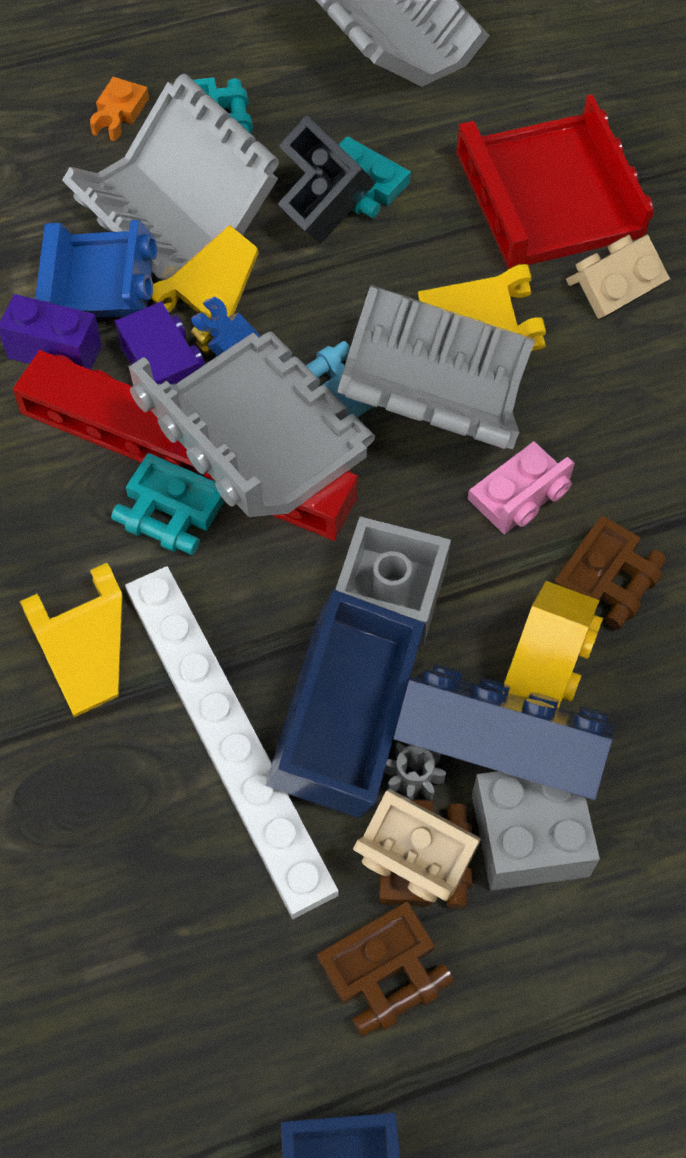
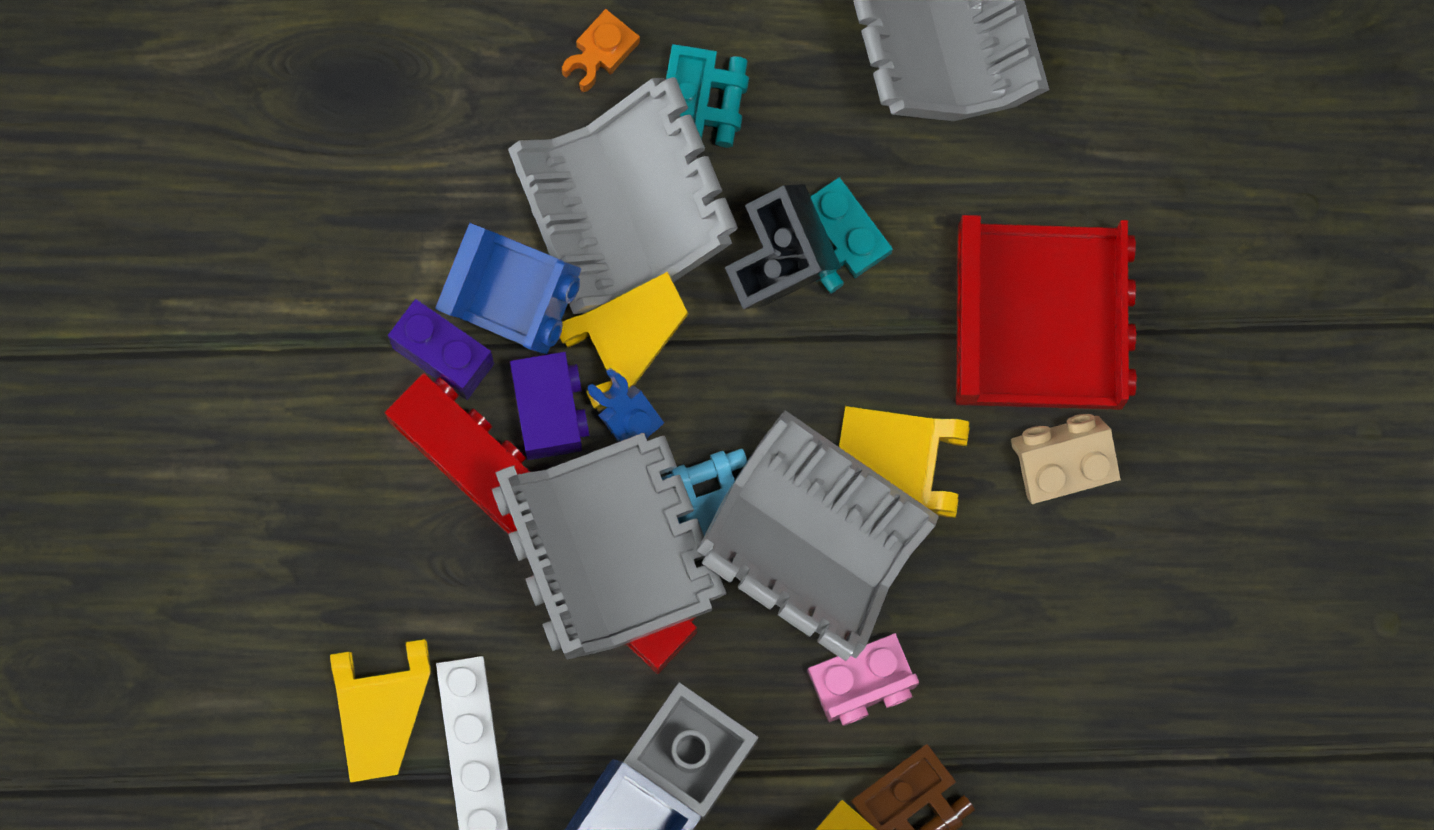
camera: 15 degrees right, 15 degrees up
teal plate [111,453,225,555] -> none

